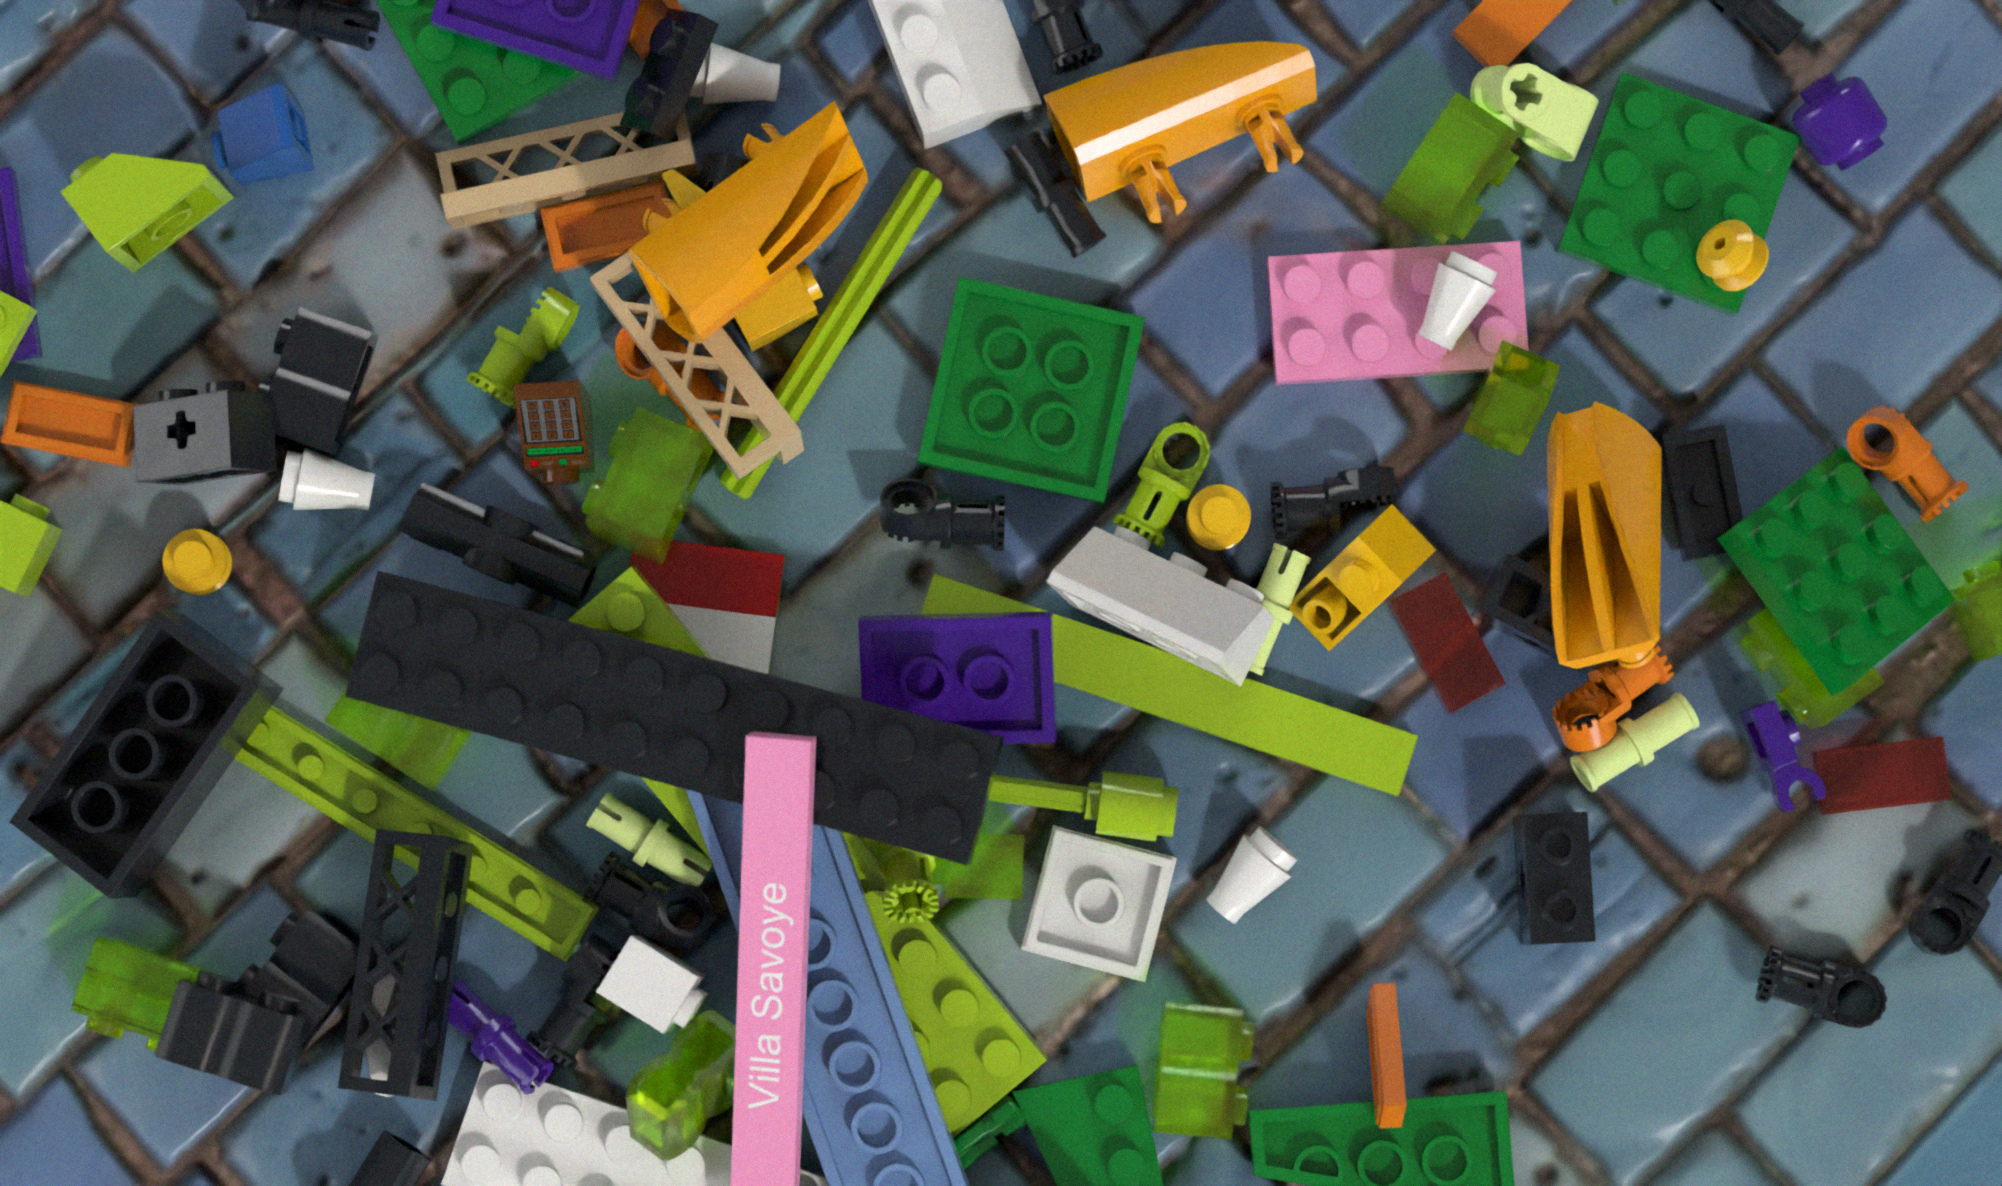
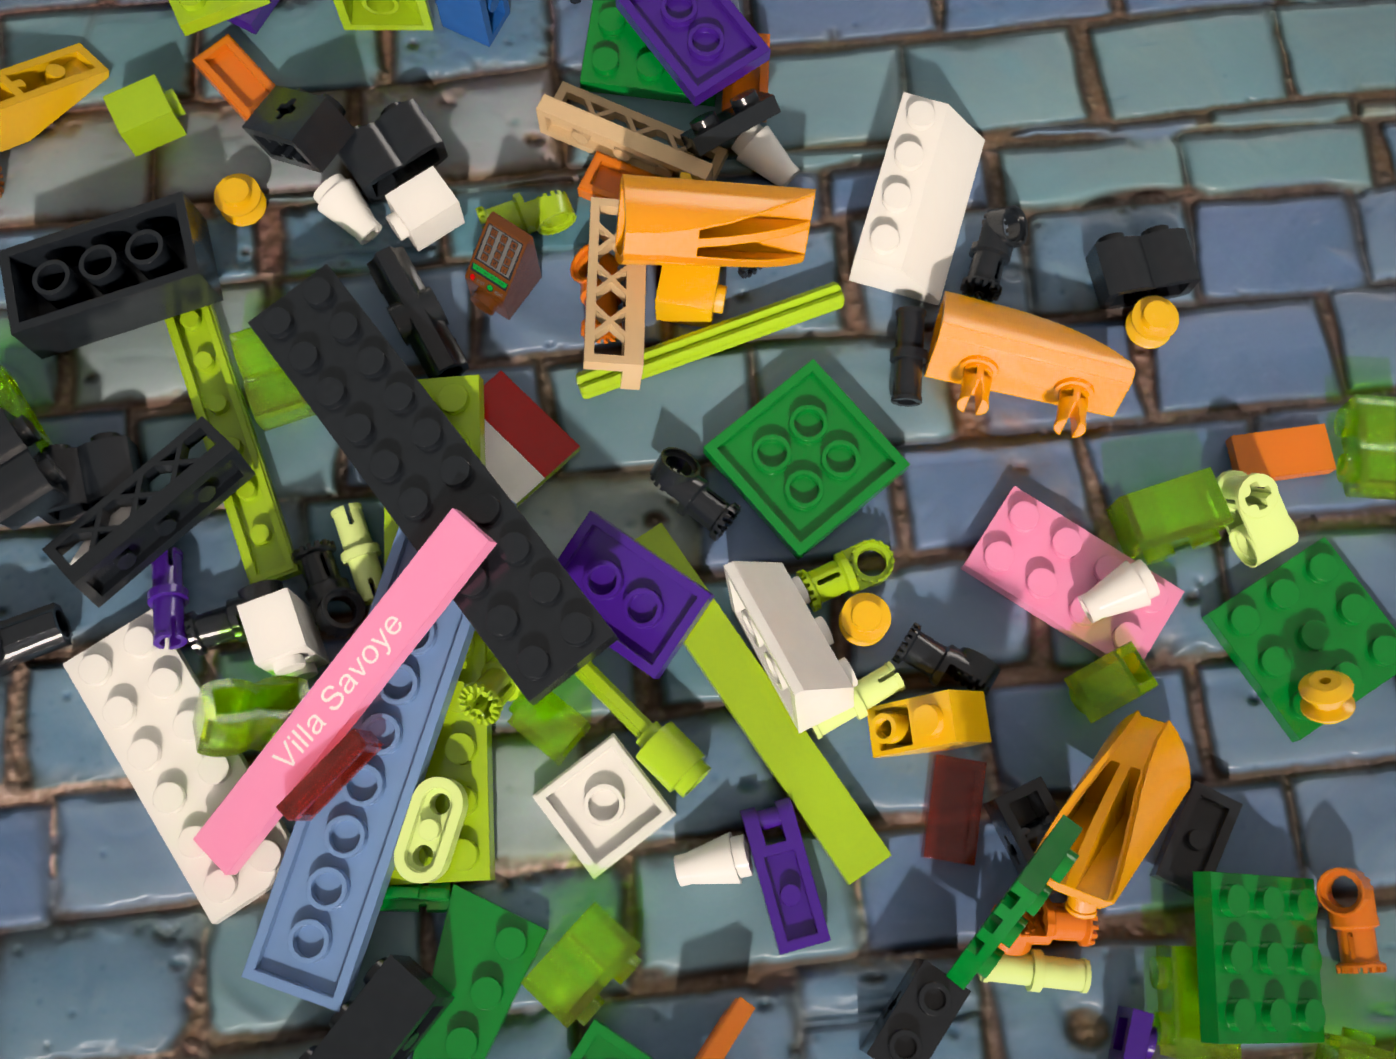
camera: 40 degrees right, 10 degrees down
clear neon green brick [582,407,713,565] -> none
none -> clear red tile [276,728,383,821]
none -> white brick [385,166,465,252]
none -> yellowish green plate [394,777,468,883]
none -> dark purple plate [739,797,831,955]
none -> green wing [946,814,1083,990]

